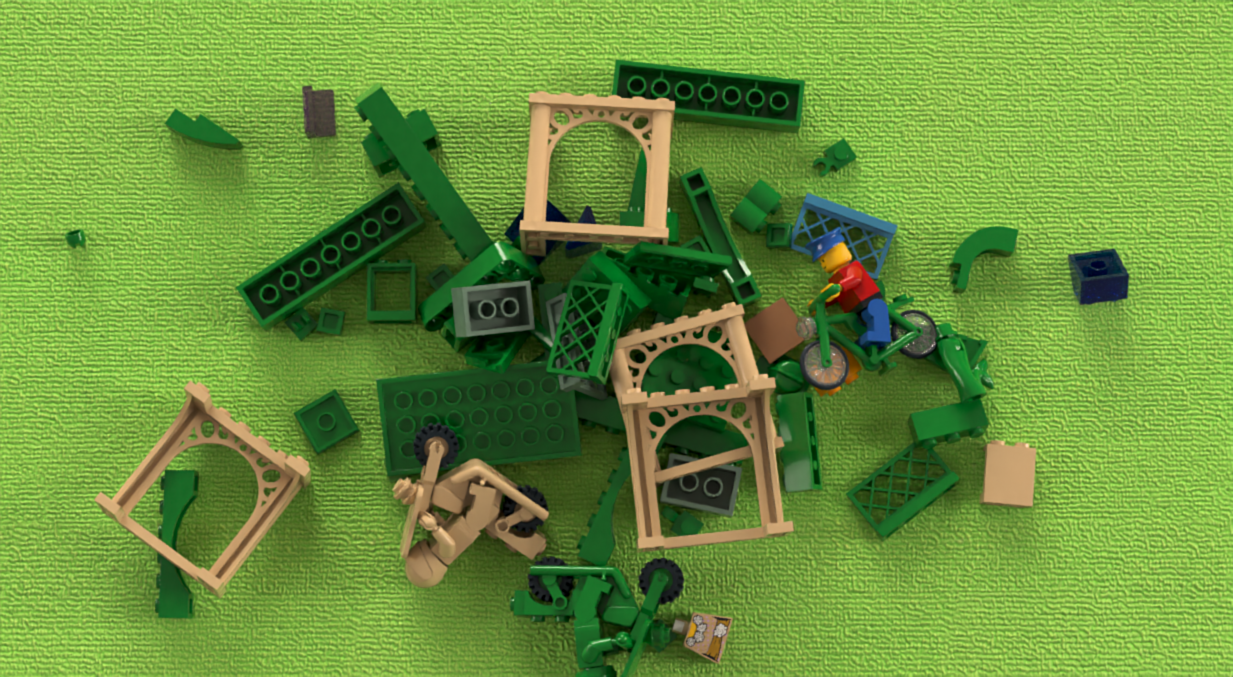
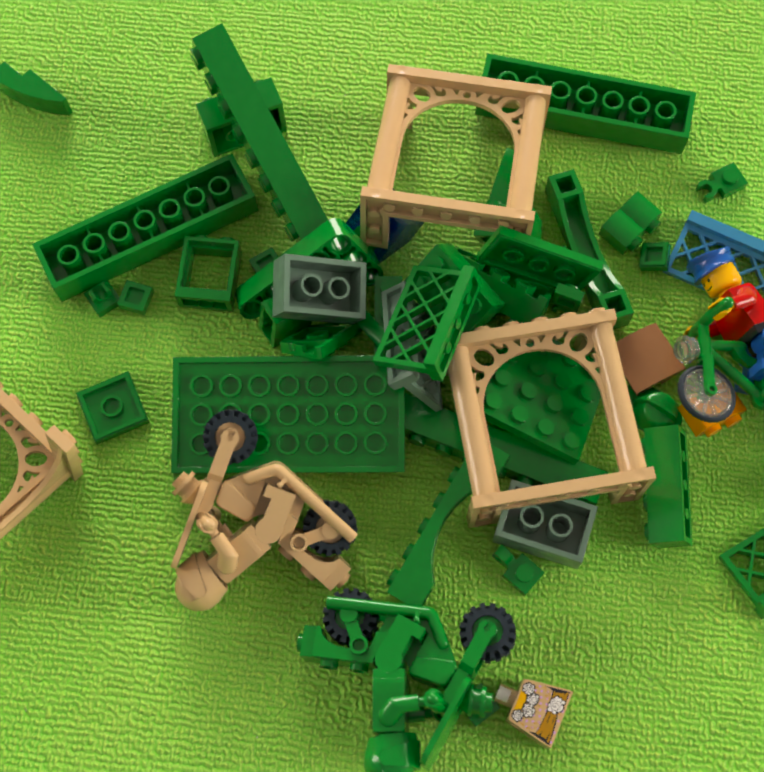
camera: 10 degrees right, 10 degrees down
panel [302,86,336,138] -> none
slope [565,206,602,259] -> none
tan arch [621,374,794,553] -> none

